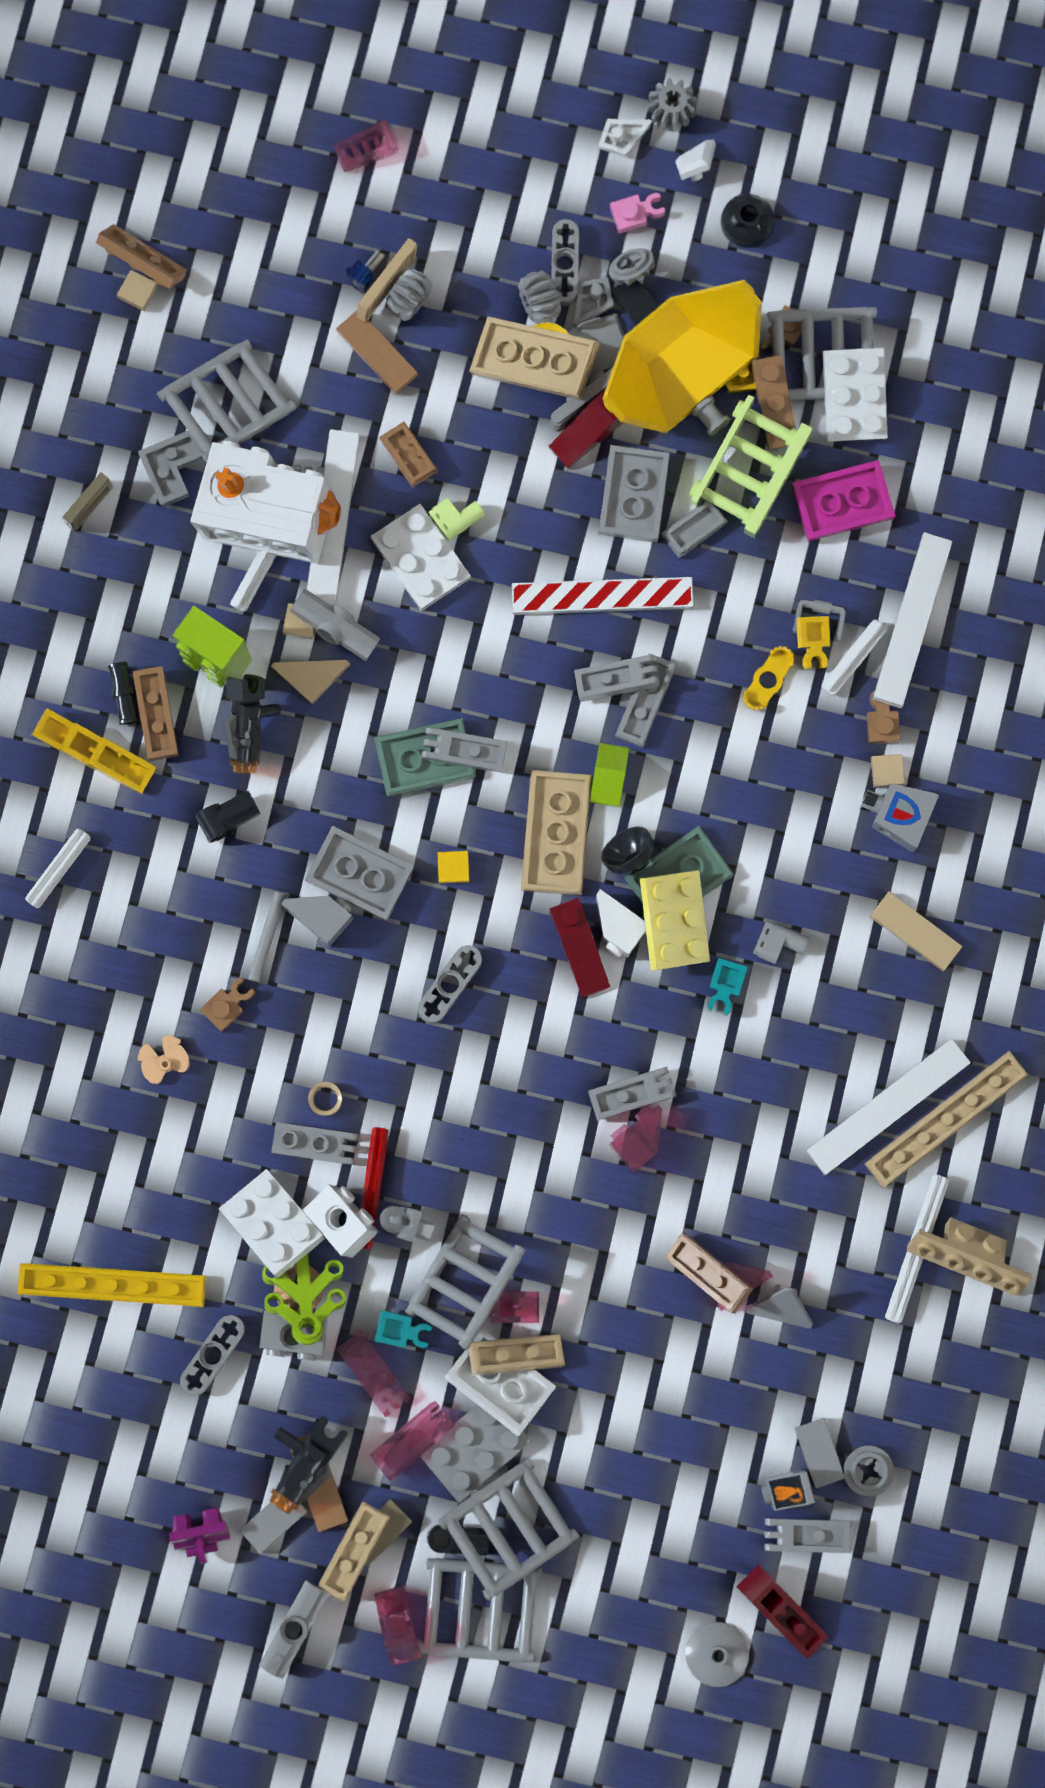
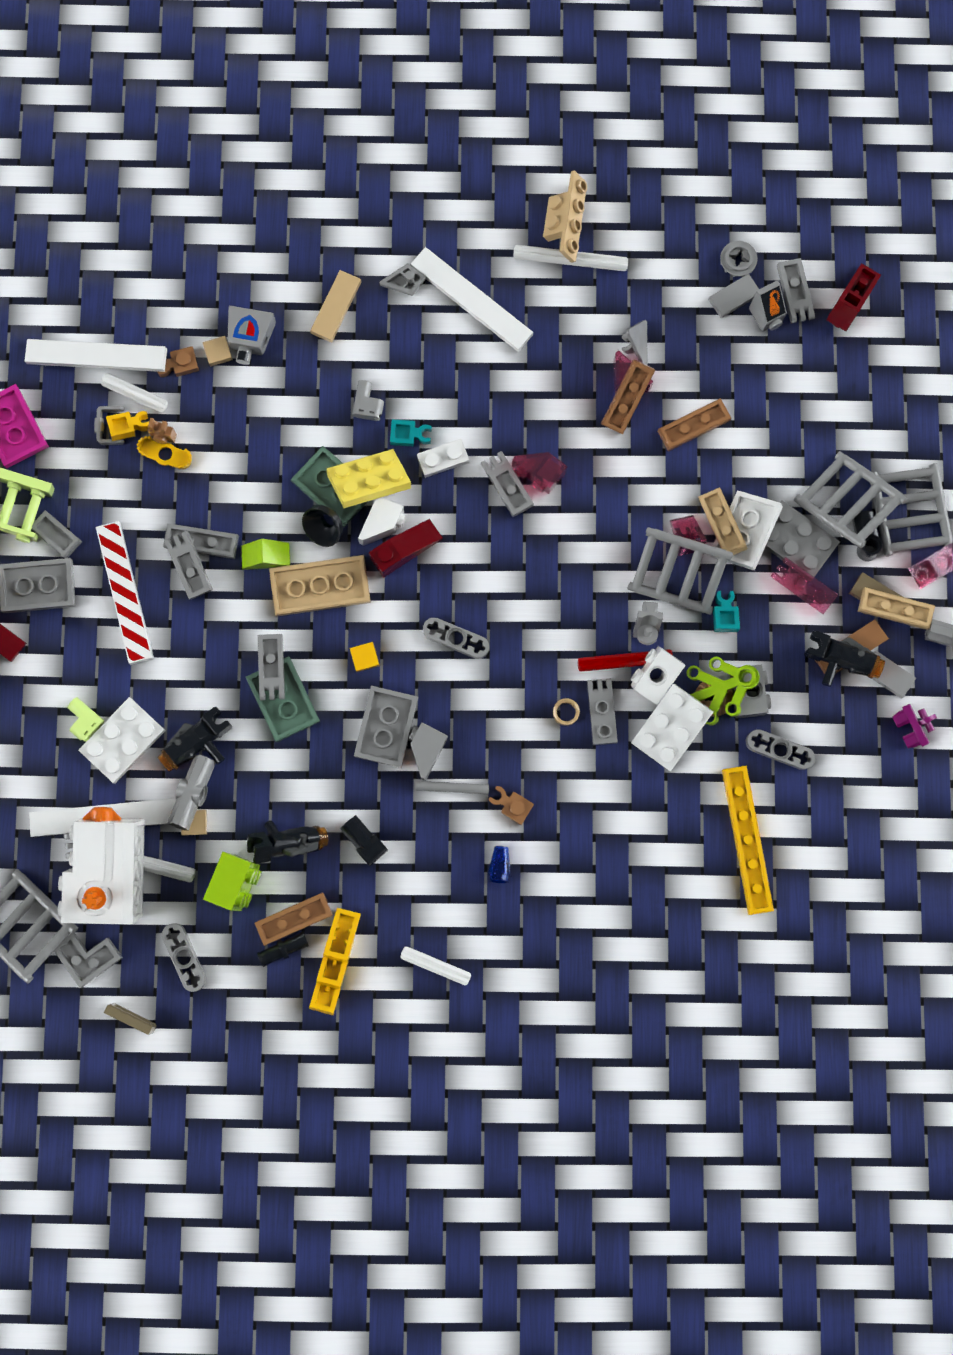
camera: 105 degrees left, 0 degrees up
light nougat piece [137,1035,190,1085] -> none
tan tile [271,660,350,705] -> none
clear pink hinge [337,1330,411,1418] -> none
medium nougat plate [379,422,437,488] -> none
light grey dish [686,1622,749,1687] -> none
tan tile [864,1051,1028,1188] -> none
none -> medium nougat plate [147,418,177,444]
none -> black piece [158,707,232,772]
none -> light grey beam [162,923,206,992]
none -> light grey piece [379,263,426,296]
none -> white plate [417,439,469,478]
none -> clear blue cone [487,846,512,883]
none -> medium nougat tile [657,398,732,452]

